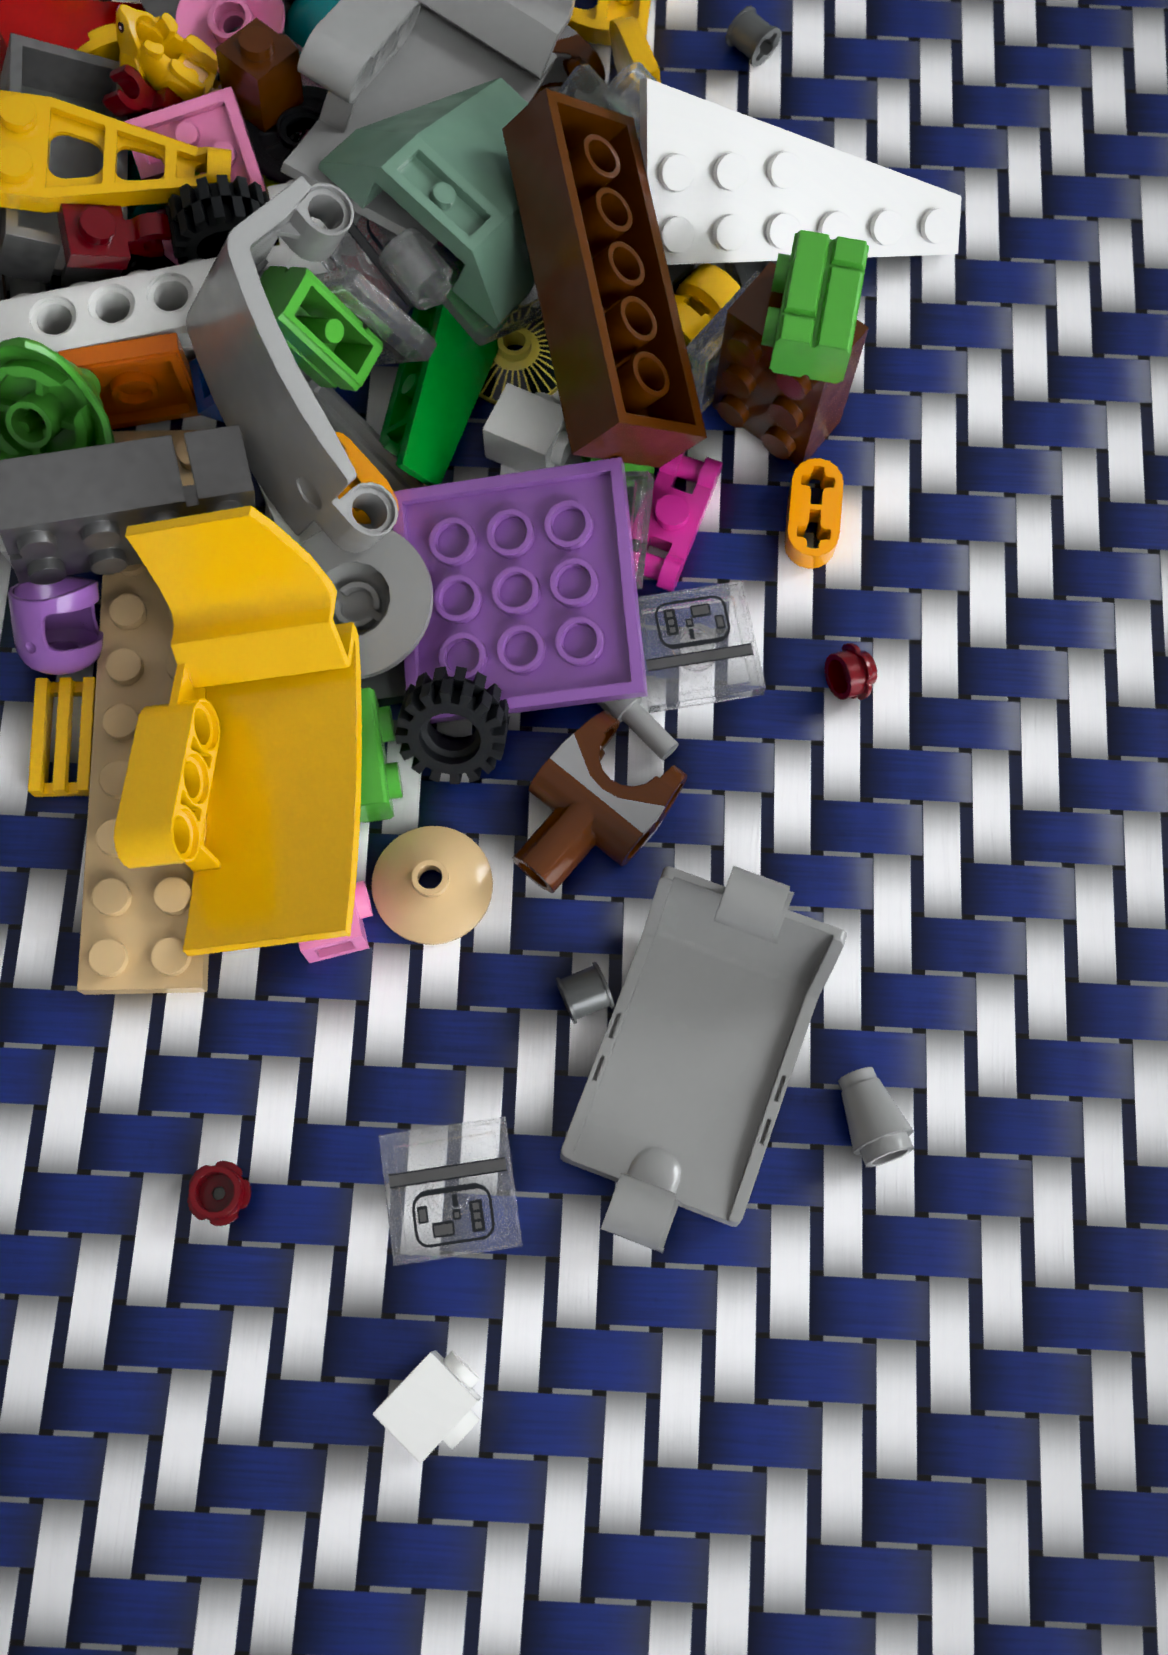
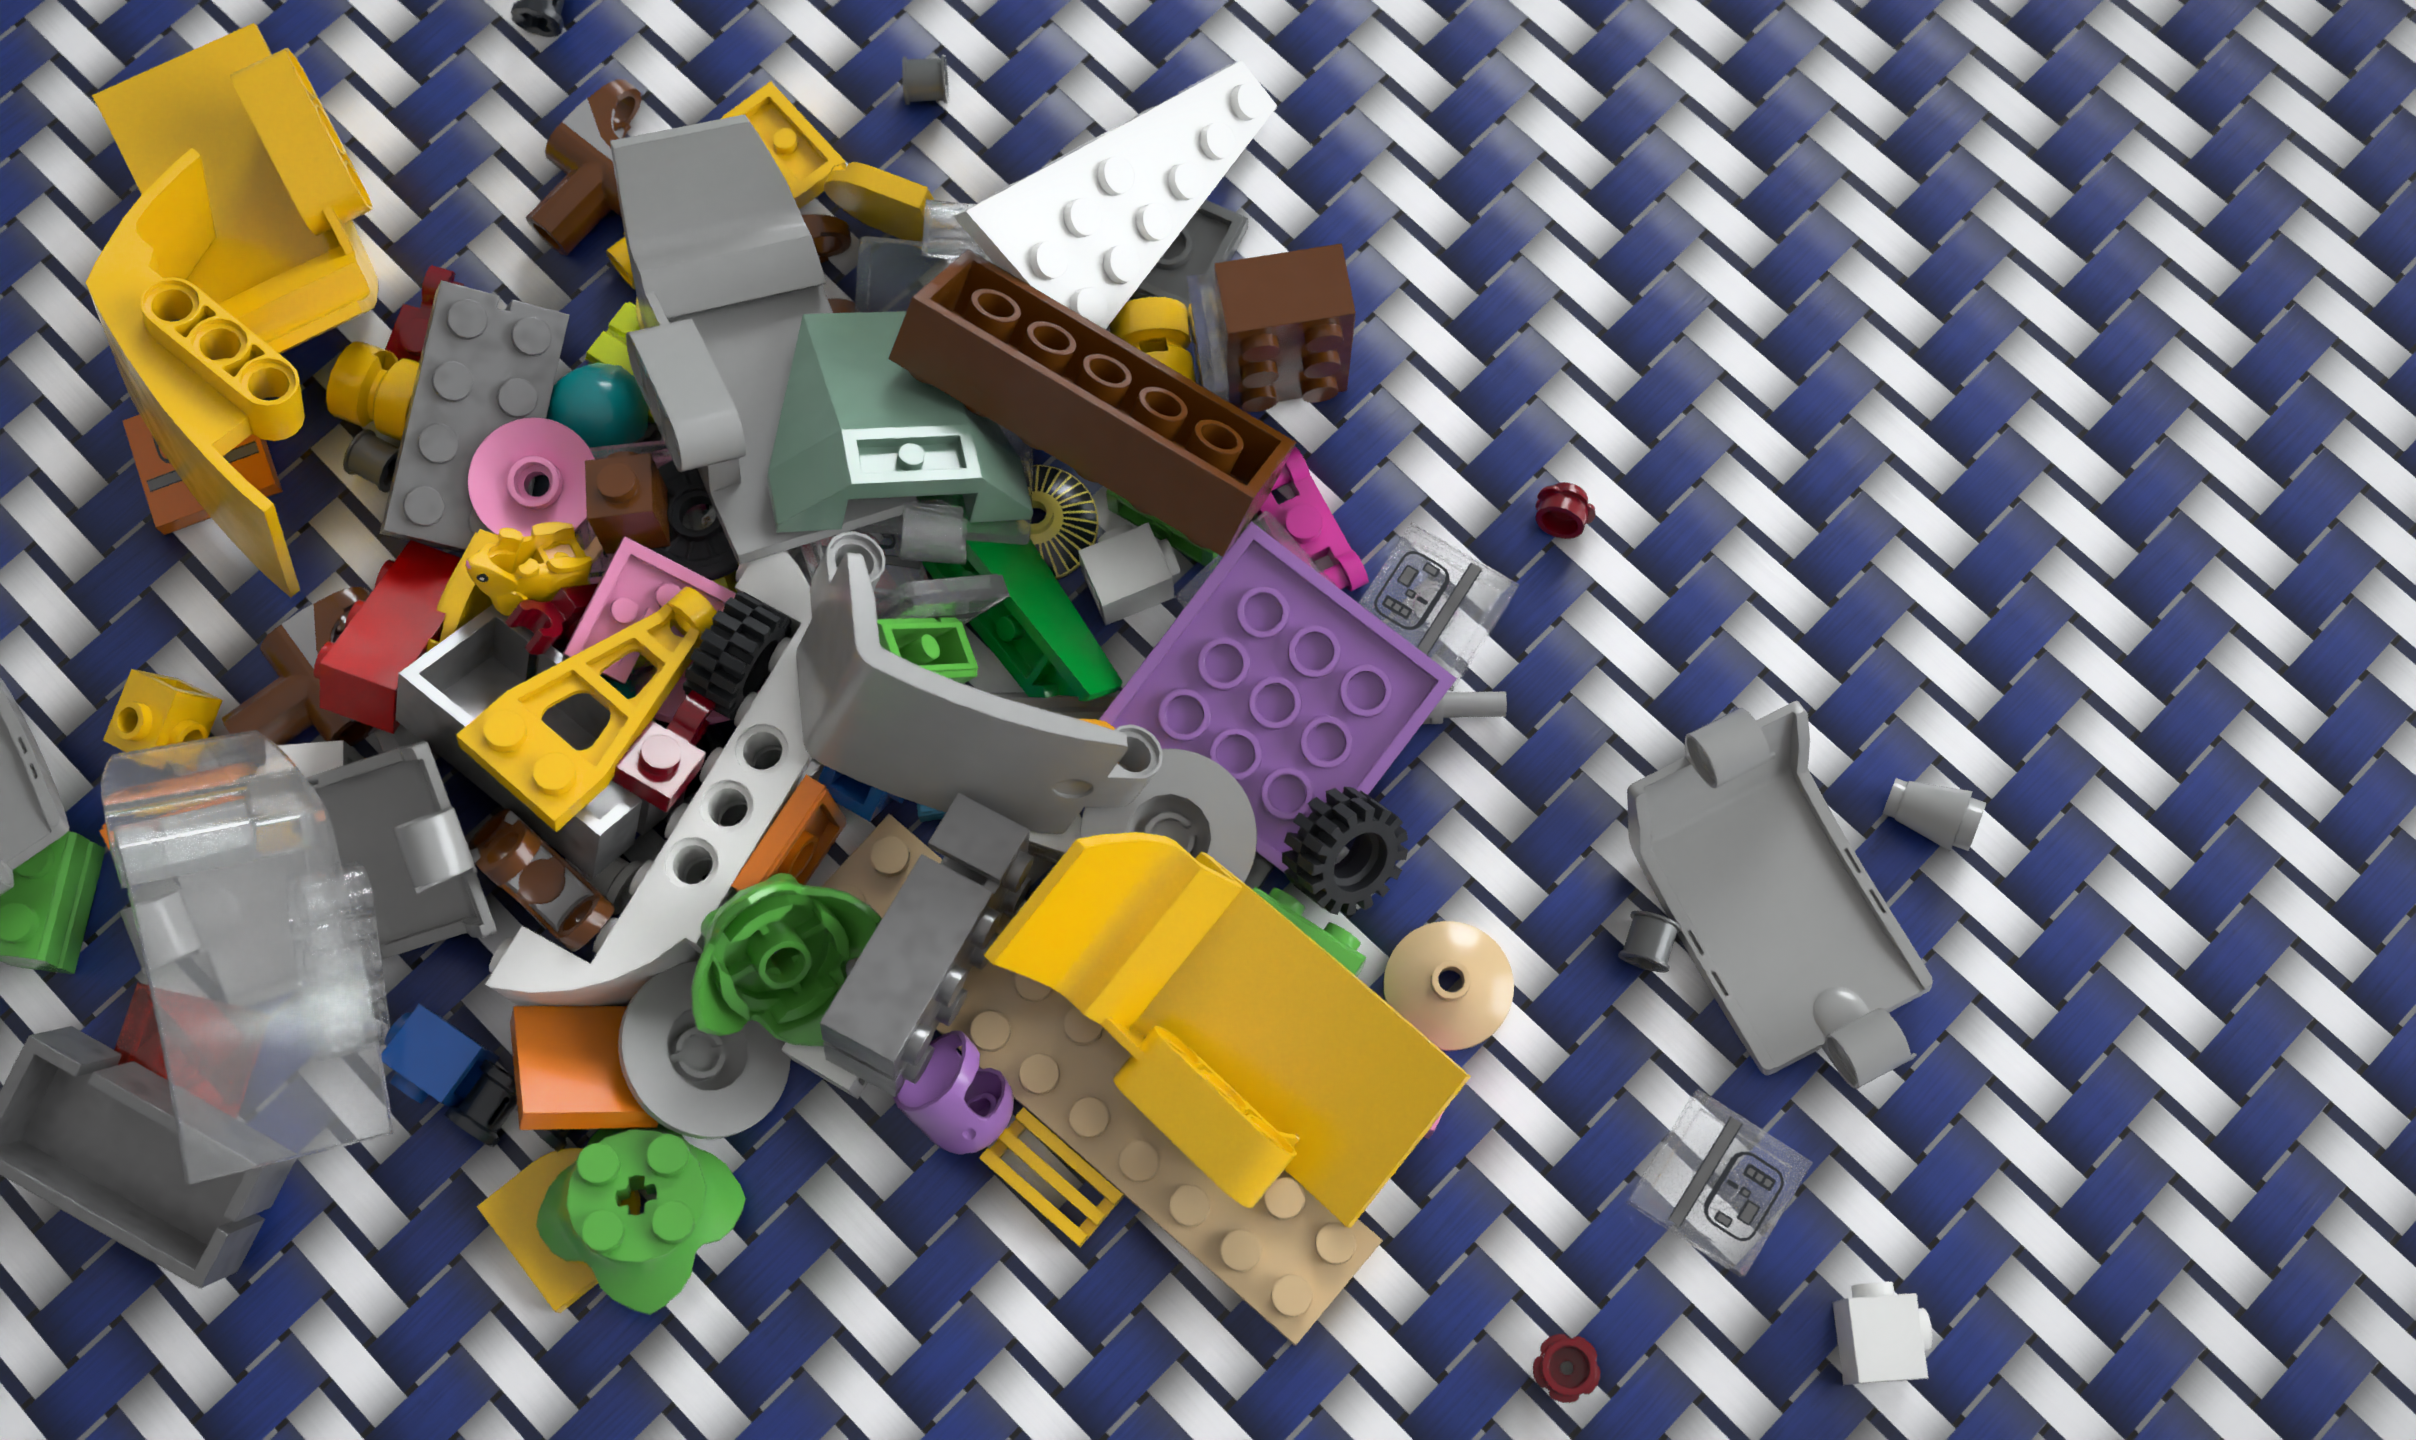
camera: 45 degrees left, 0 degrees up
reddish brown connector [512,711,688,893] -> none
bright green brick [761,230,869,384] -> none
light orange beam [784,458,843,569] -> none

